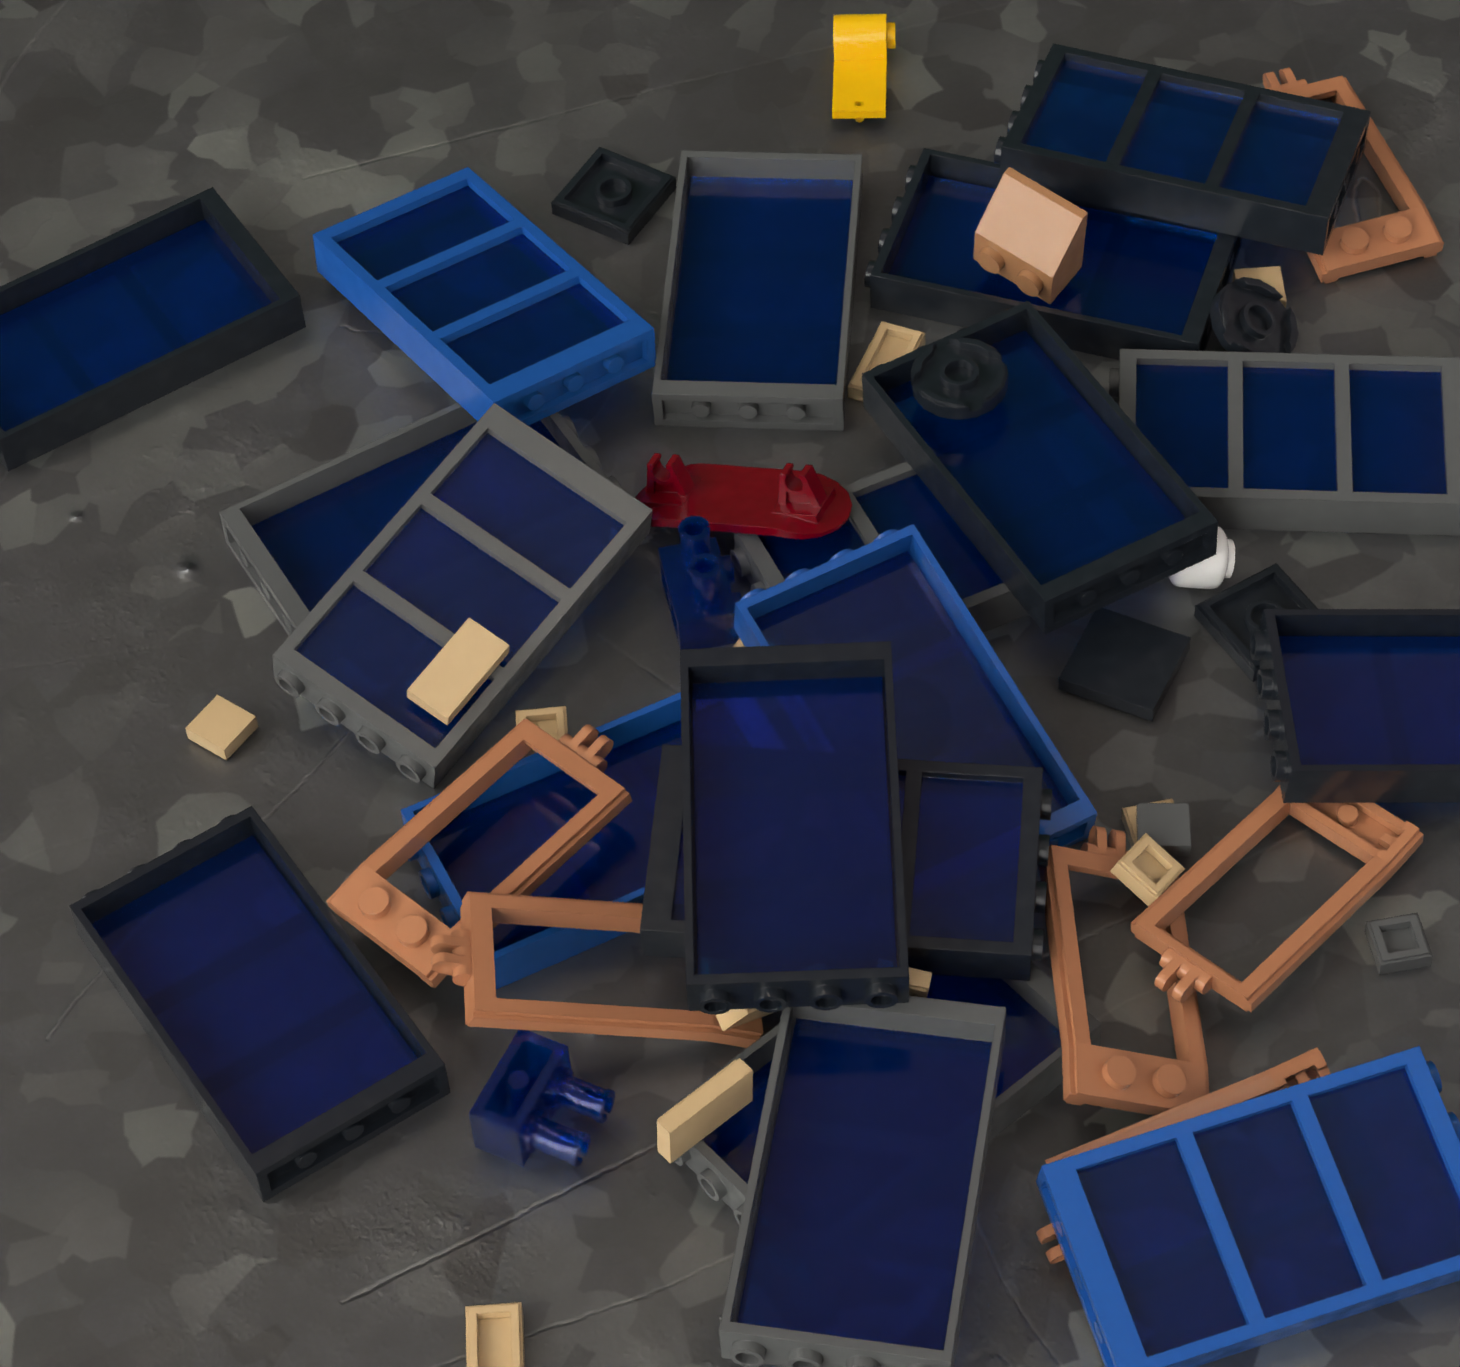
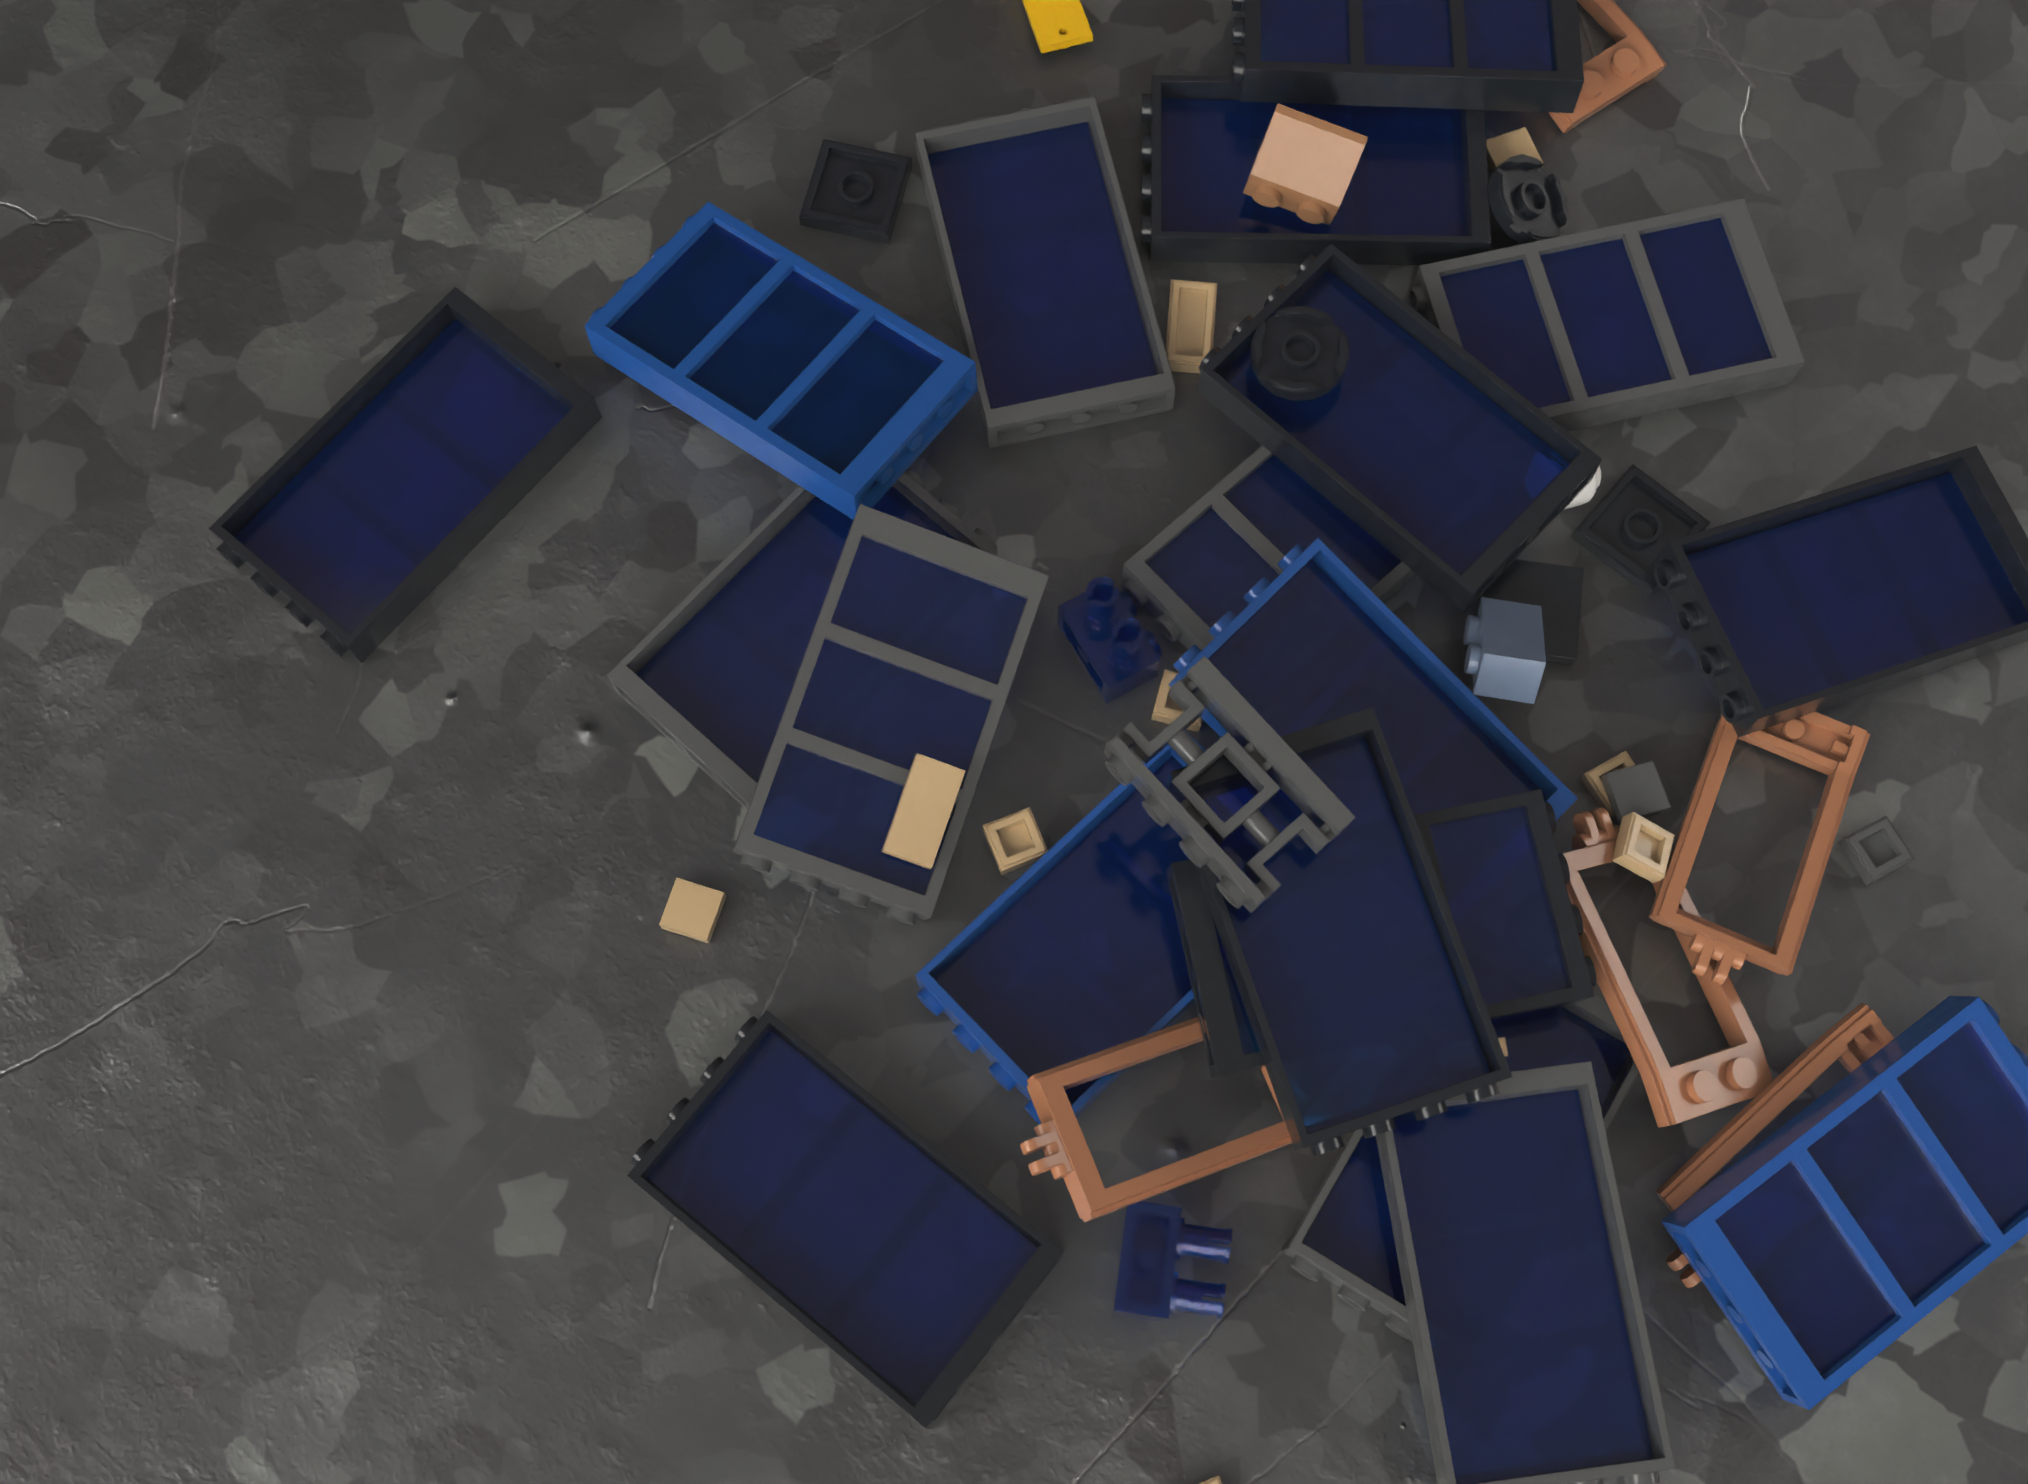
camera: 20 degrees left, 20 degrees up
nougat animal [326,719,633,988] -> none
dark red piece [634,453,852,540] -> none
tan tile [657,1058,753,1164] -> none
none -> dark grey fence [1104,656,1356,913]
none -> sand blue brick [1463,597,1546,704]

